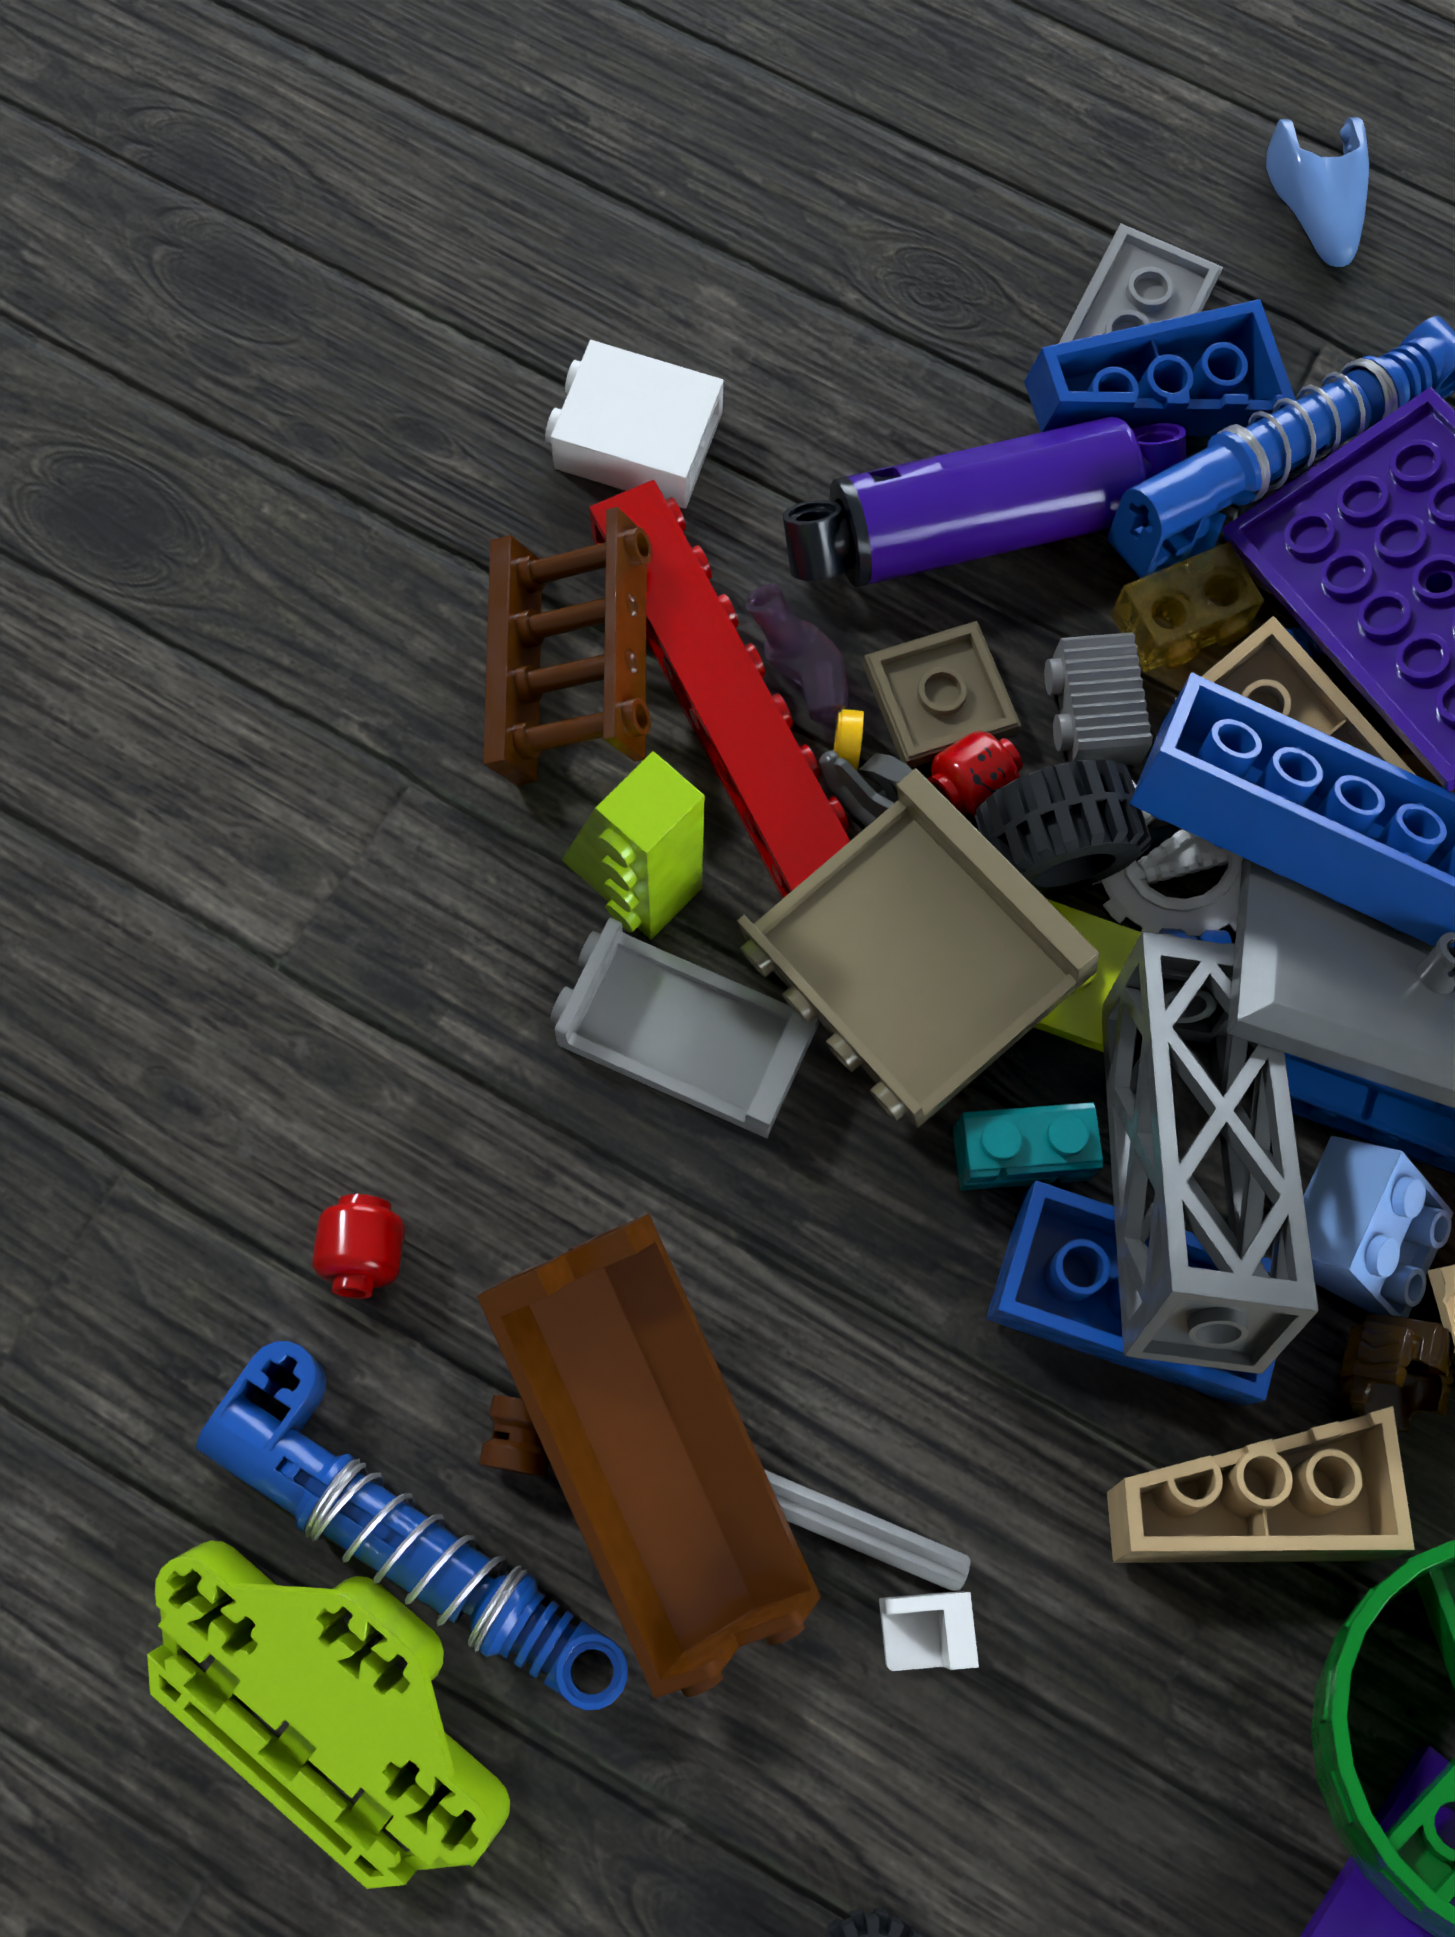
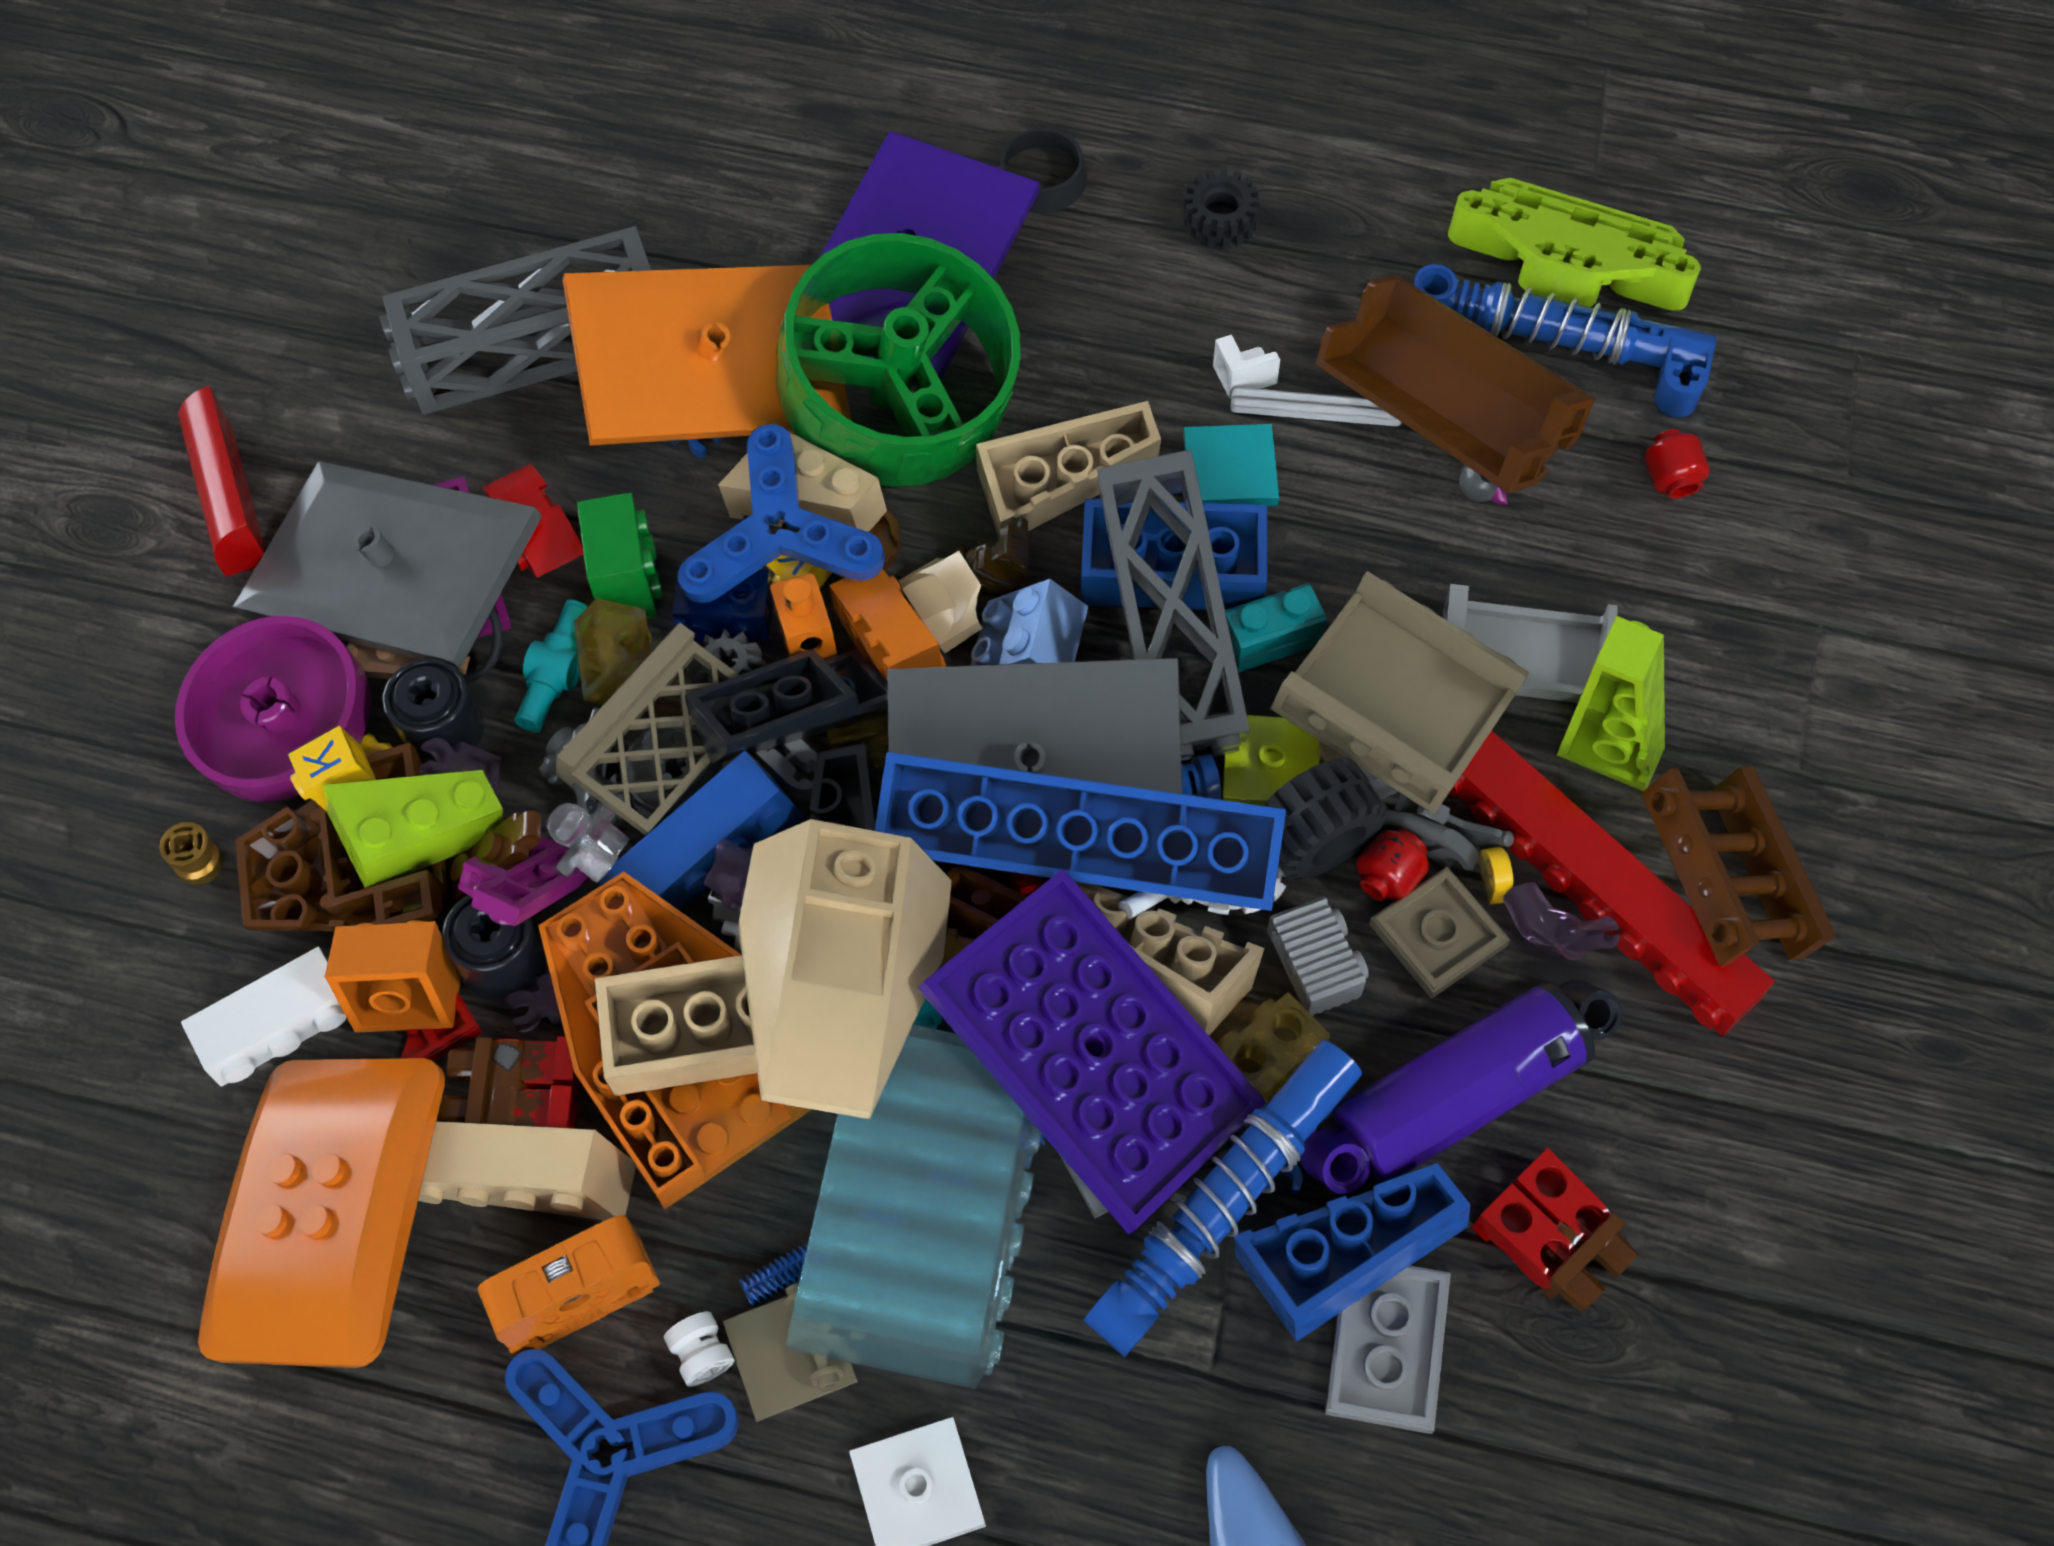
camera: 170 degrees right, 10 degrees down
white brick [545,340,724,509] -> none
none -> teal tile [1183,424,1279,507]
none -> red hips [1471,1148,1638,1312]

